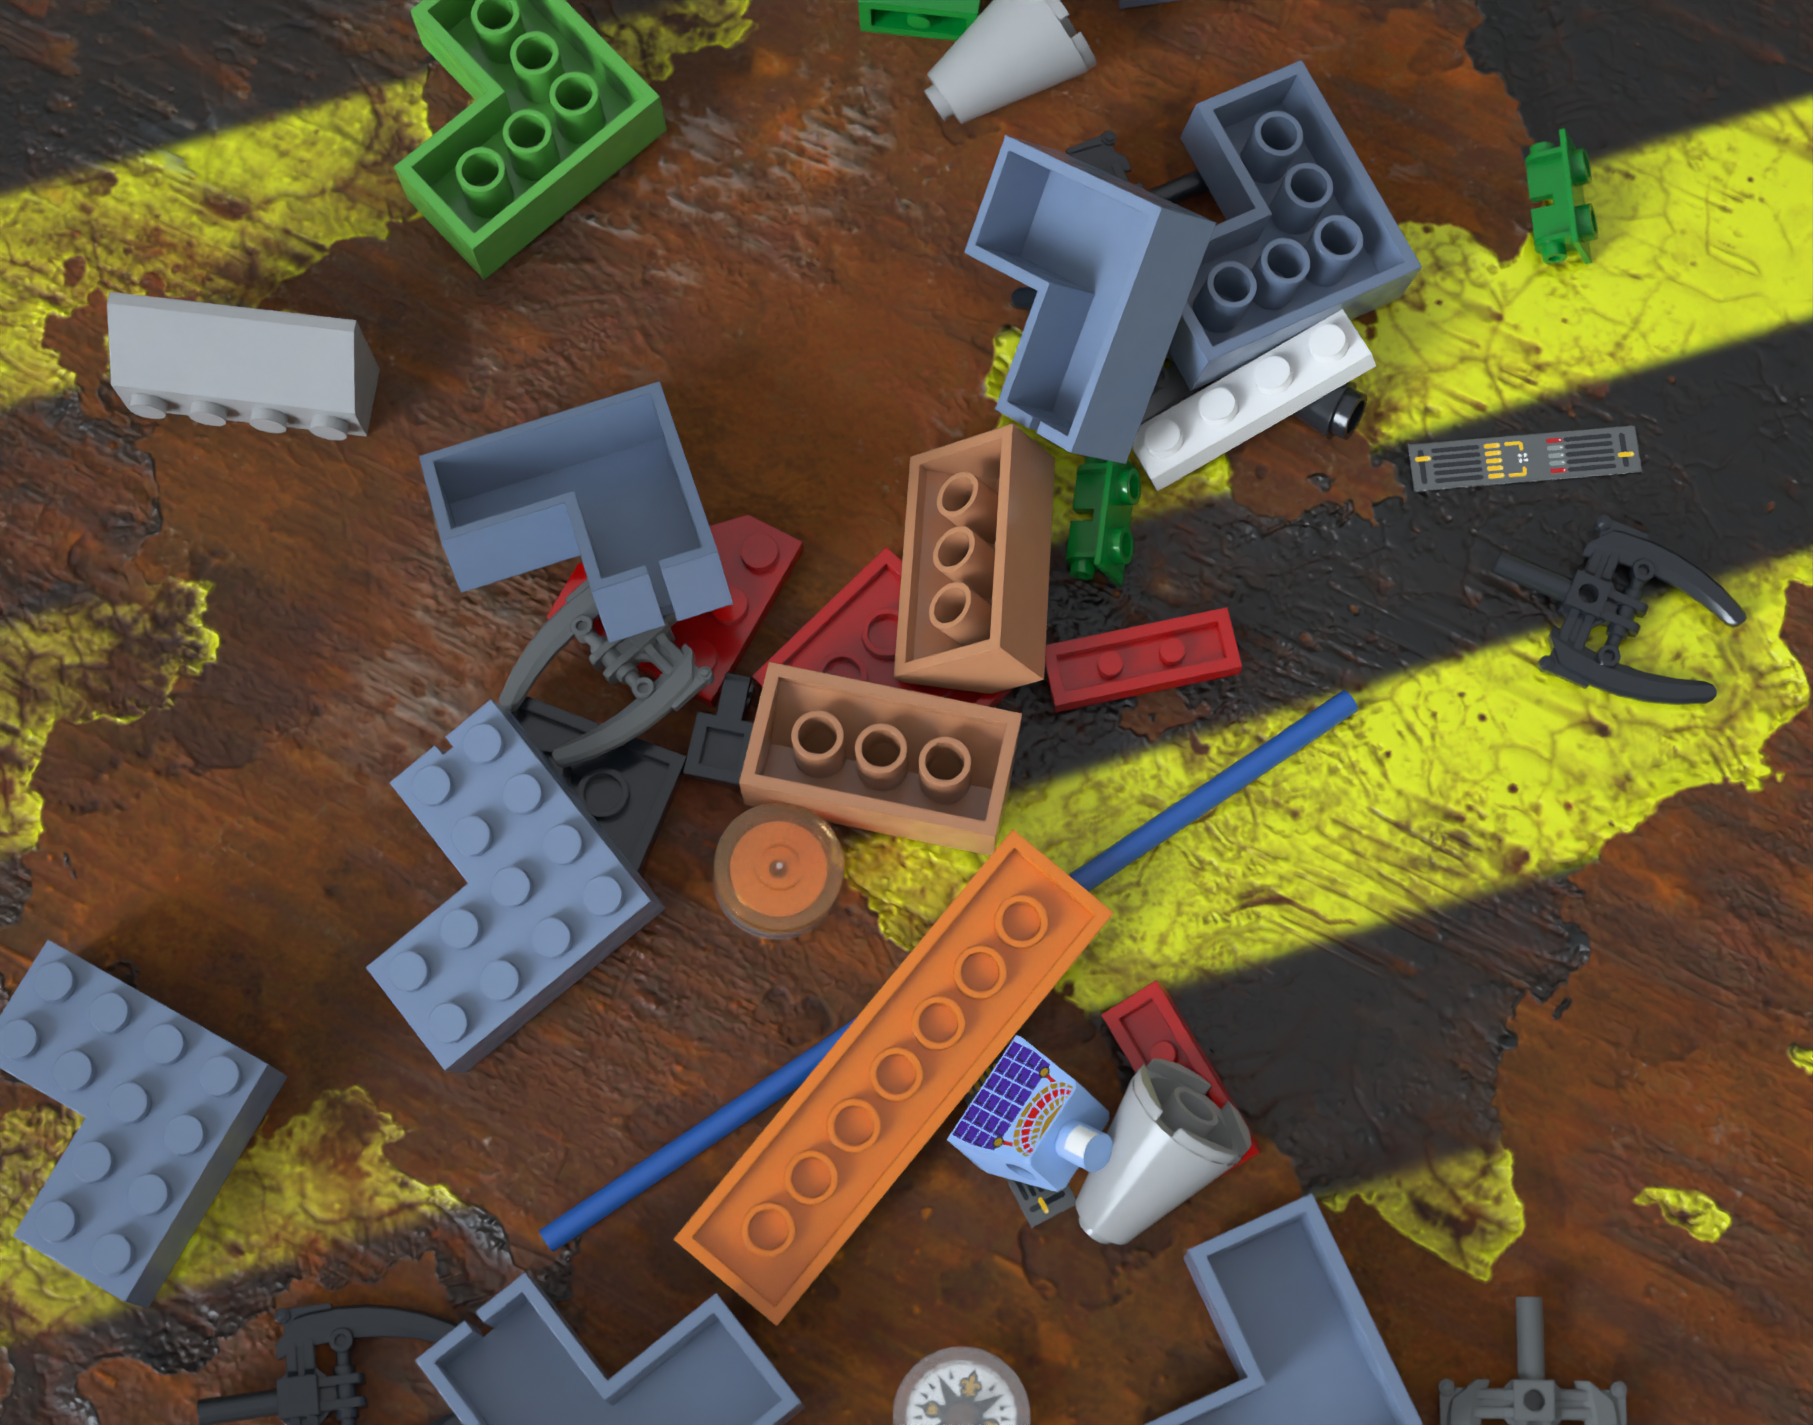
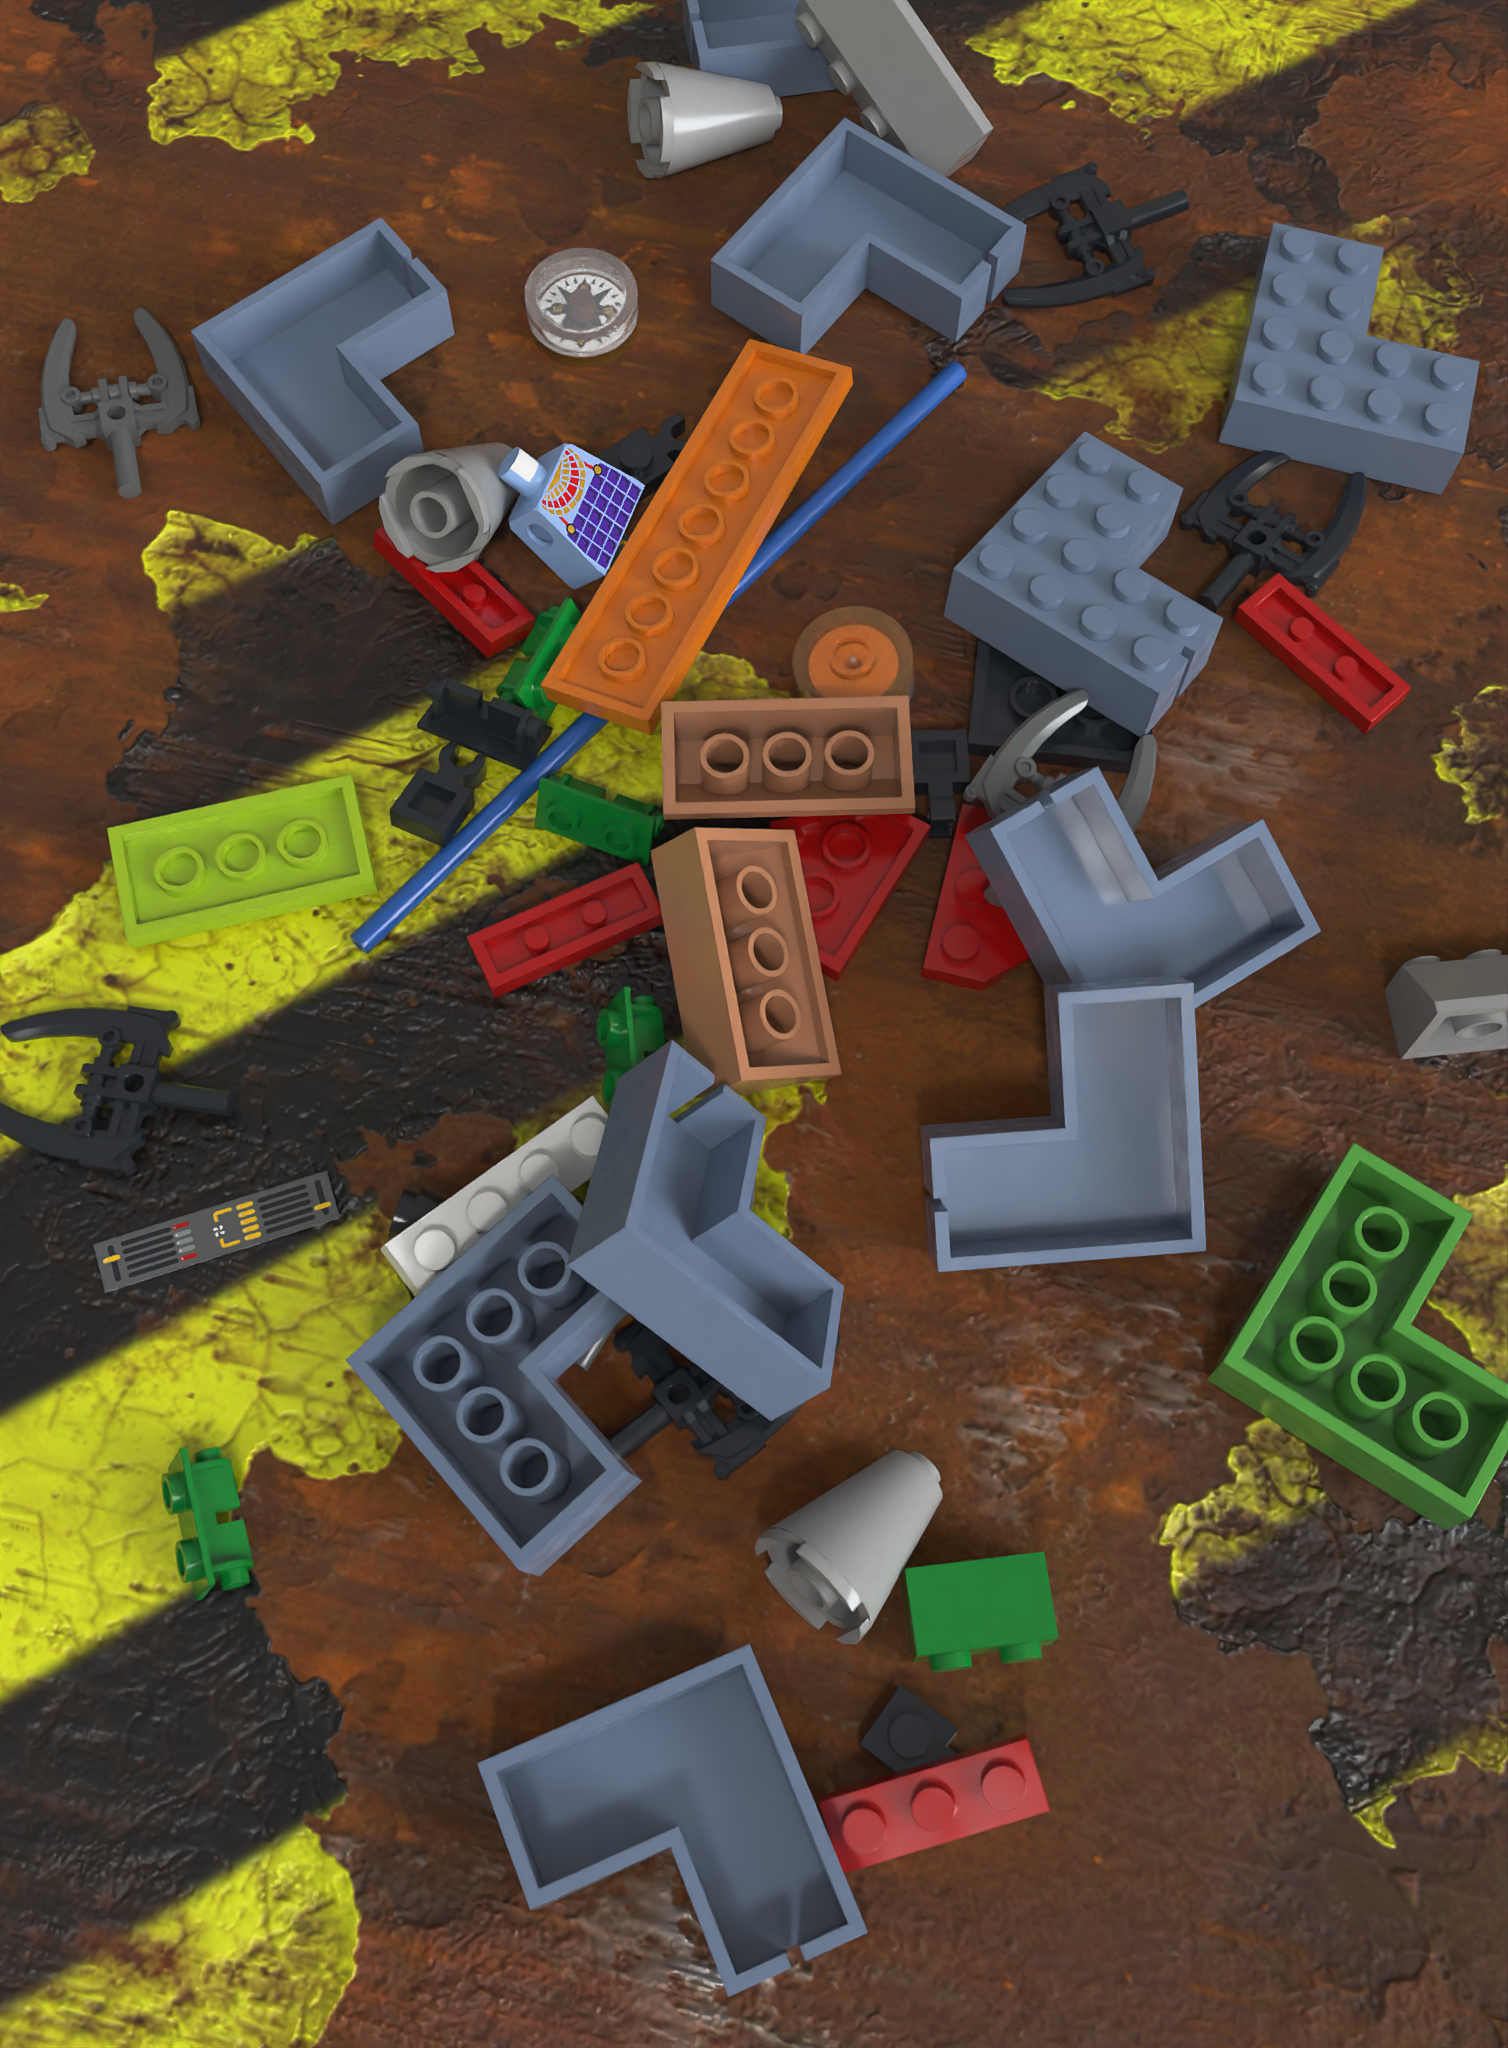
camera: 160 degrees right, 5 degrees down
none -> lime plate [107,774,378,948]
none -> black plate [389,742,486,848]
none -> black hinge [417,675,553,772]
none -> green hinge [496,597,582,725]
none -> green hinge [534,773,666,867]
none -> black plate [596,414,688,503]
none -> sand blue piece [920,975,1206,1272]
none -> black bar [1179,450,1367,613]
none -> red plate [1234,573,1411,734]

